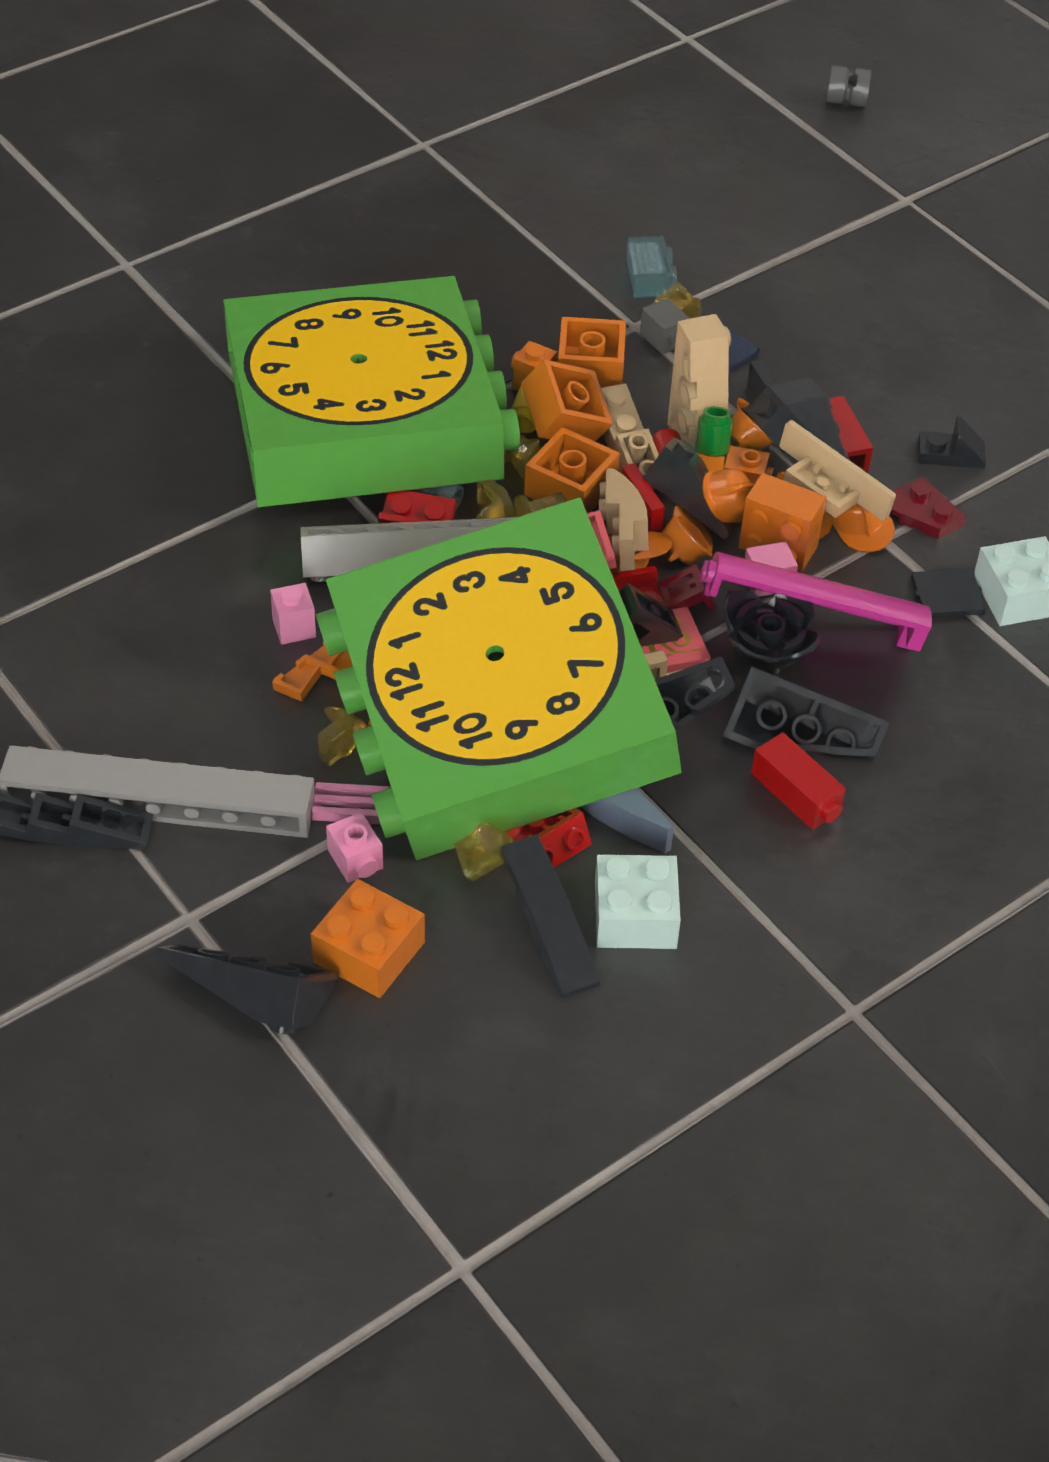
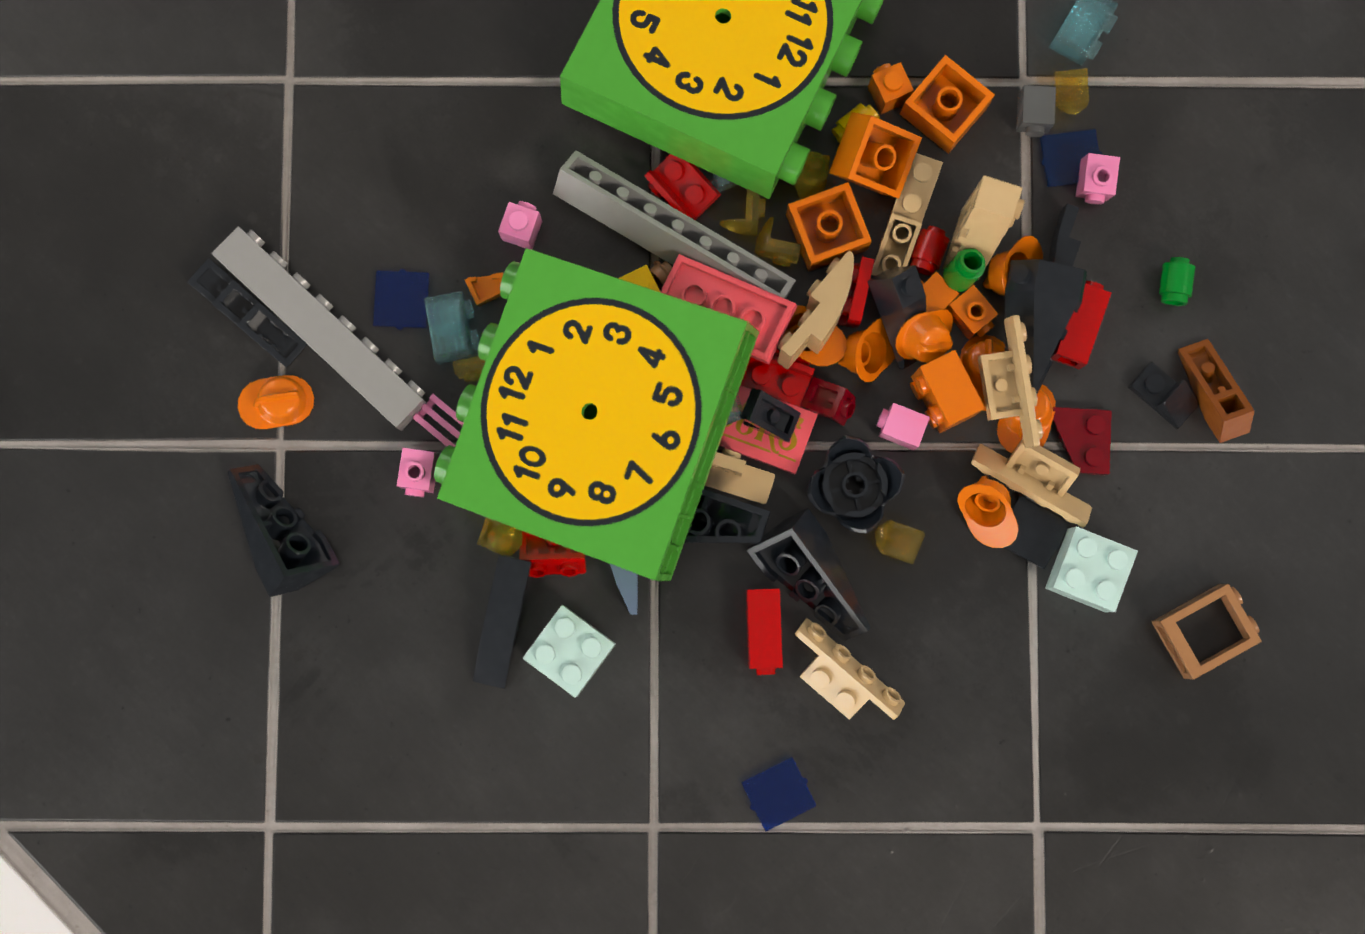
camera: 40 degrees right, 35 degrees up
orange brick [311,879,425,999] -> none
dark pink cylinder [699,552,932,652] -> none
none -> orange piece [238,375,314,429]
none -> clear blue piece [373,269,430,331]
none -> clear light blue brick [424,291,479,365]
none -> clear blue piece [741,757,817,832]
none -> tan bracket [795,618,905,720]
none -> clear yellow plate [875,520,925,564]
none -> orange piece [957,475,1019,548]
none -> tan bracket [971,438,1092,528]
none -> bright pink brick [1076,153,1120,204]
none -> green brick [1159,257,1196,306]
none -> dark orange slope [1178,339,1254,443]

